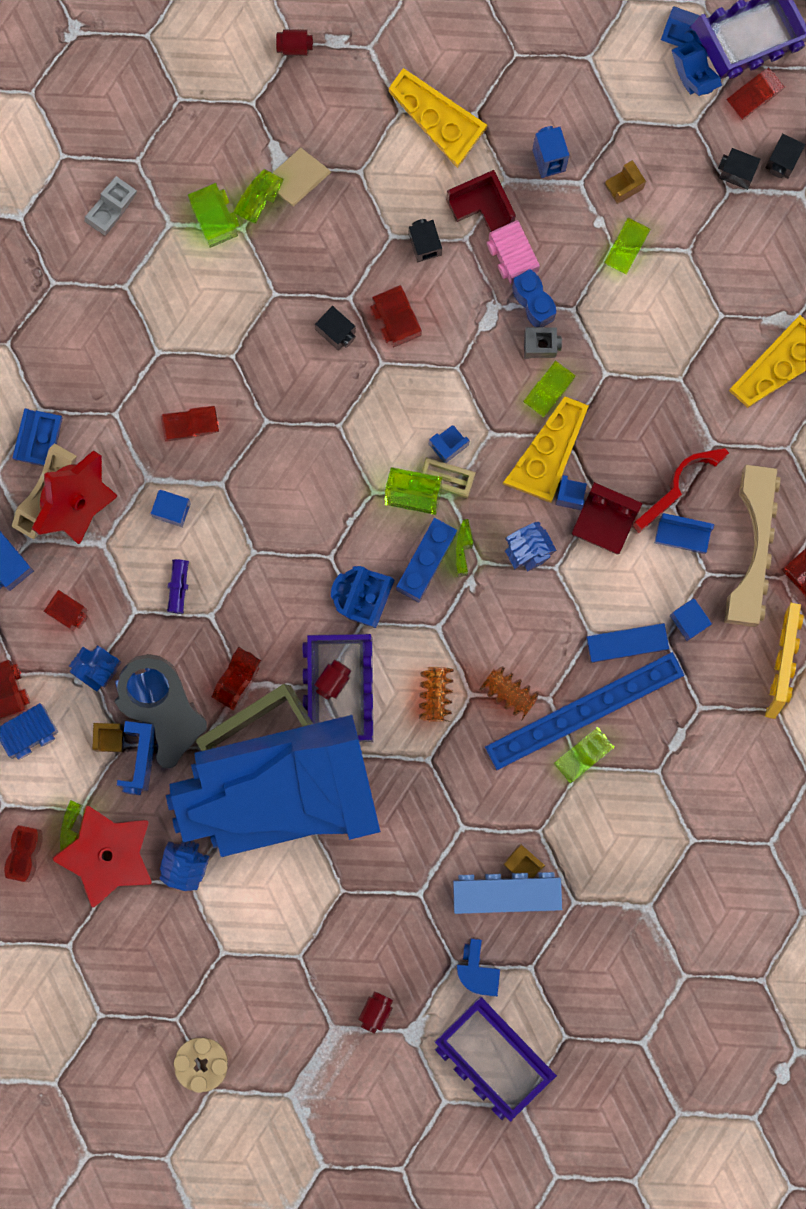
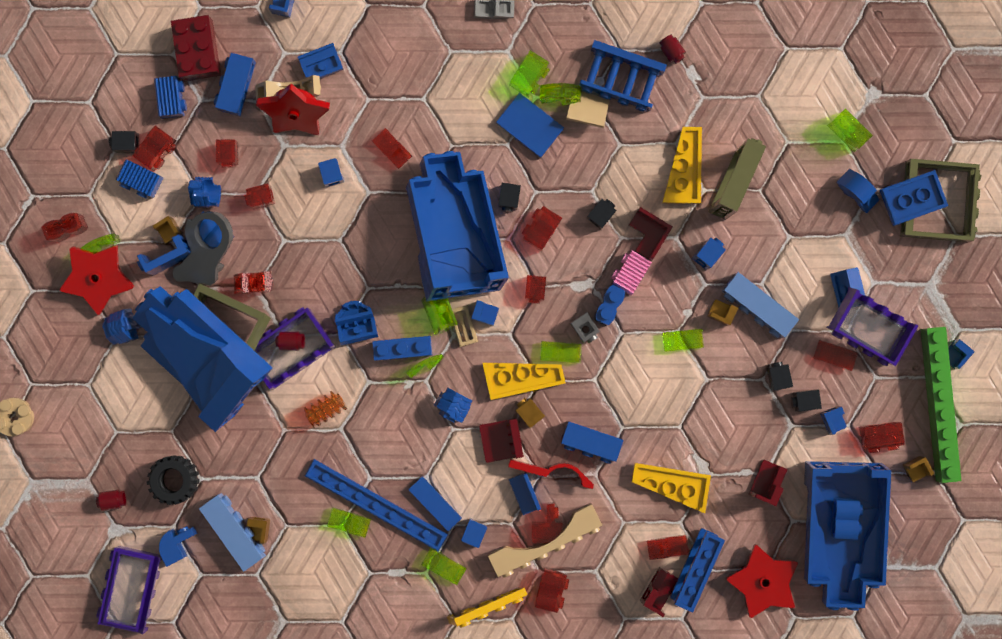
camera: 60 degrees right, 5 degrees up
dark purple pin [167,559,189,614] -> none
clear orange piece [479,666,539,721] -> none
blue panel [556,475,587,510] -> none
blue brick [672,40,722,96] -> none
none -> black tyre [147,455,200,505]
none -> clear red brick [244,183,276,210]
none -> blue panel [406,151,509,301]
none -> clear neon green slope [421,548,467,585]
none -> blue tile [496,93,564,158]
none -> pearl gold brick [516,398,545,428]
none -> clear red brick [525,275,546,304]
none -> clear red brick [532,502,563,543]
none -> blue brick [561,421,624,464]
none -> blue fence [579,40,667,112]
none -> olive window [709,138,766,220]
none -> medium blue brick [722,272,799,339]

